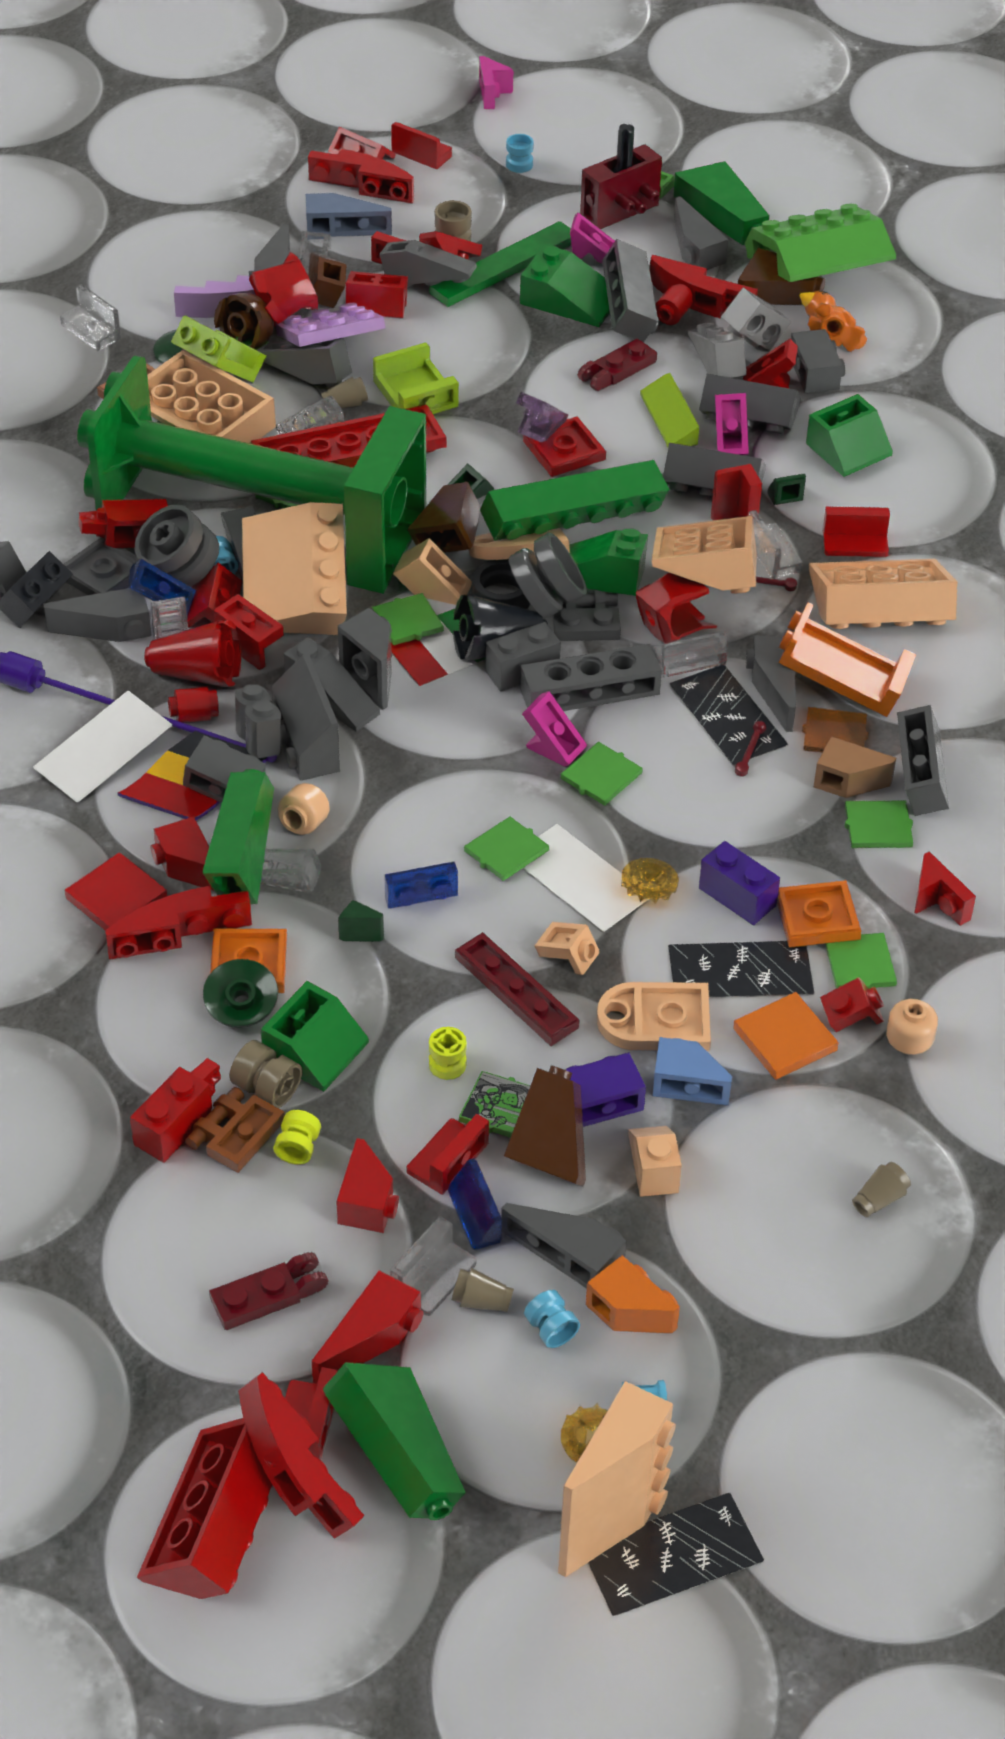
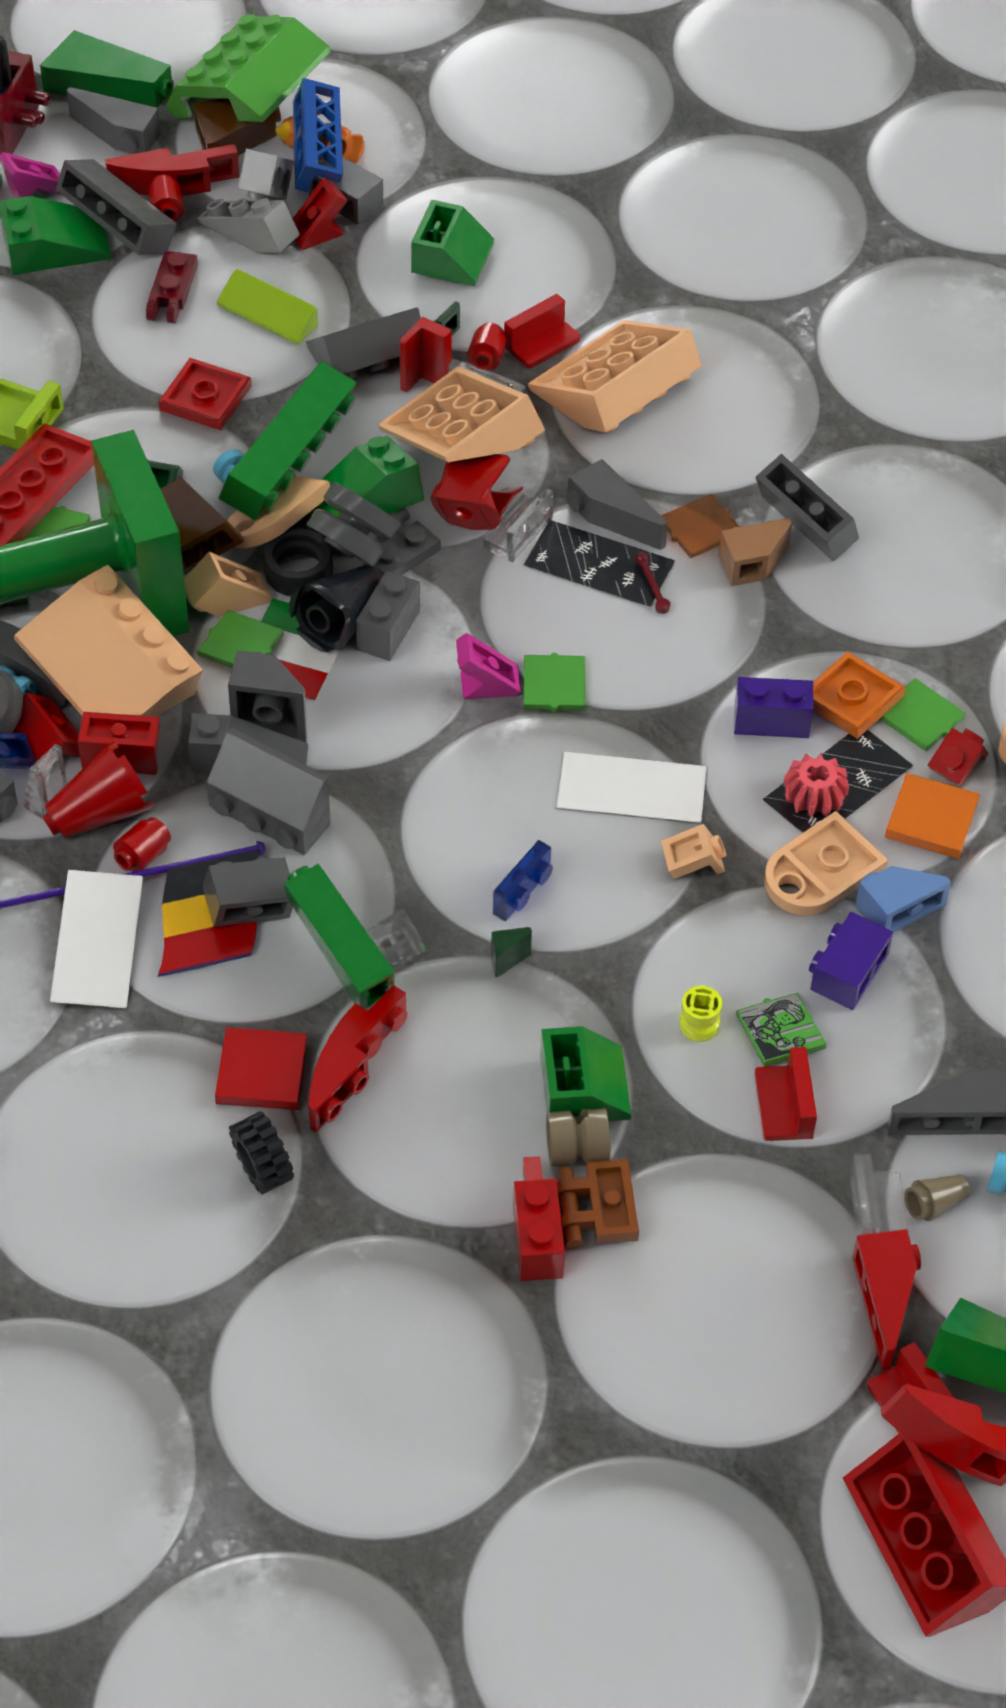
camera: 40 degrees left, 5 degrees up
red slope [150,816,214,891] -> none
dark green dish [203,959,278,1028] -> none
dark red hinge [209,1252,329,1330] -> none
orange tile [210,929,287,993] -> none
dark grey brick [235,684,281,758] -> none
neon yellow wheel [273,1110,321,1165] -> none
light nougat head [277,783,330,835] -> none
red slope [336,1138,399,1233] -> none
clear blue slope [448,1158,502,1250] -> none
dark red tile [455,932,580,1046] -> none
bright green piece [464,816,549,881] -> none
reddish brown slope [504,1065,586,1187] -> none
clear purple slope [516,392,569,442] -> none
dark grey brick [520,644,662,711] -> none
clear yellow gear [621,858,679,904] -> none
light nougat slope [628,1126,682,1197] -> none
dark grey slope [699,373,801,434] -> none
dark pink slope [715,393,749,455] -> none
panel [778,602,916,717] -> none
bright green piece [845,800,913,848] -> none
red slope [914,851,976,926] -> none
none -> black tyre [229,1111,294,1195]
none -> blue fence [293,78,343,192]
none -> red brick [467,323,507,372]
none -> coral gear [783,752,849,818]

